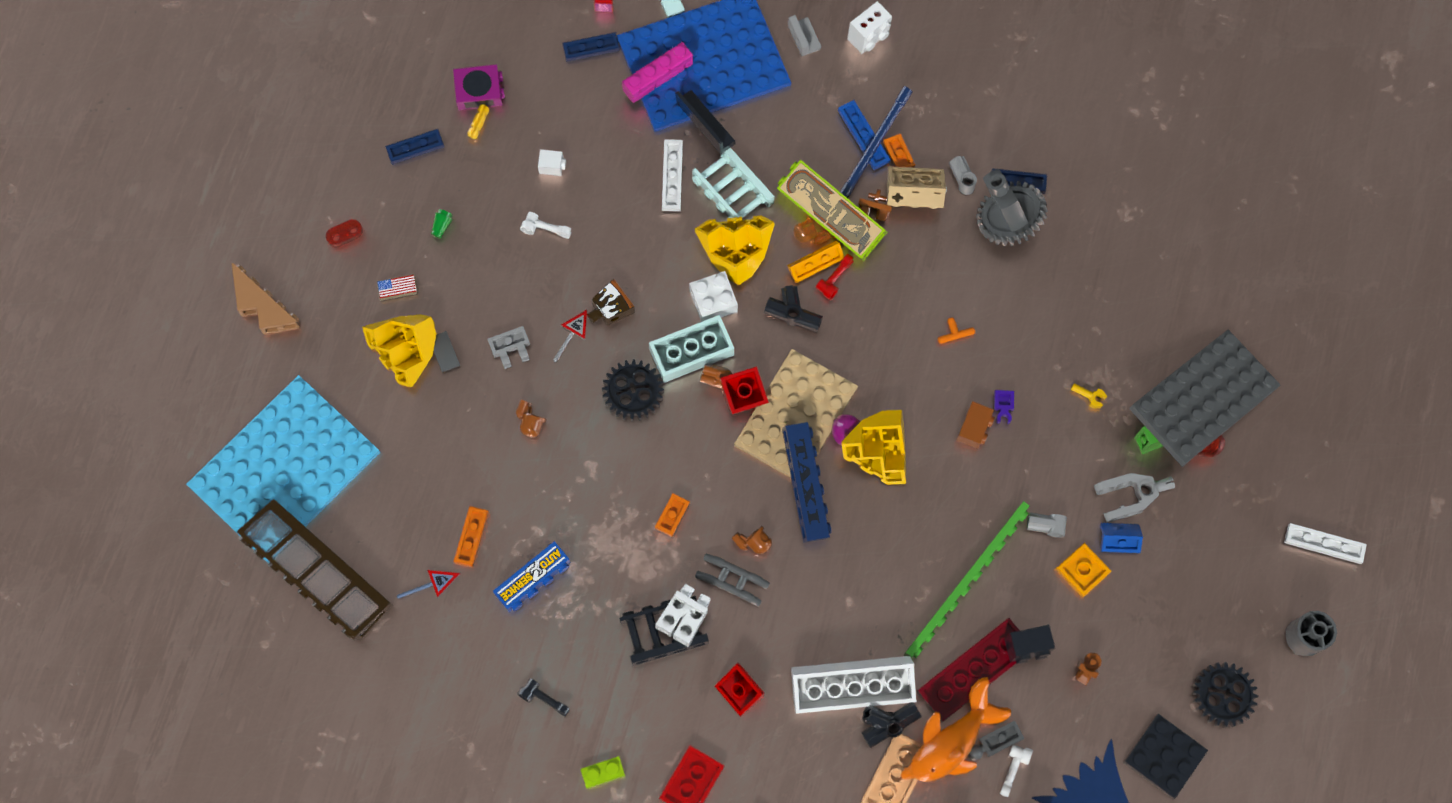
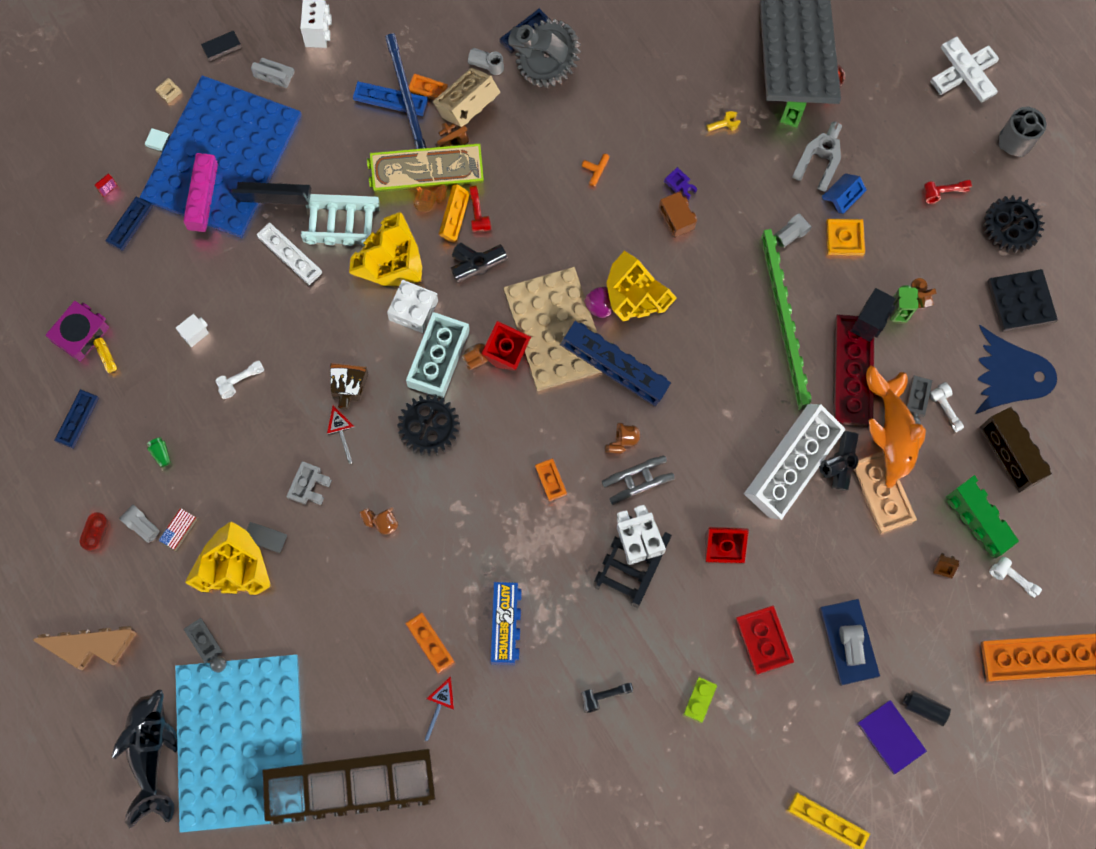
camera: 50 degrees left, 0 degrees up
none -> black animal [112,690,178,828]
none -> light grey piece [119,505,160,543]
none -> dark grey plate [184,618,226,673]
none -> bright green brick [890,285,918,322]
none -> red brick [924,180,972,204]
none -> white plate [941,37,998,103]

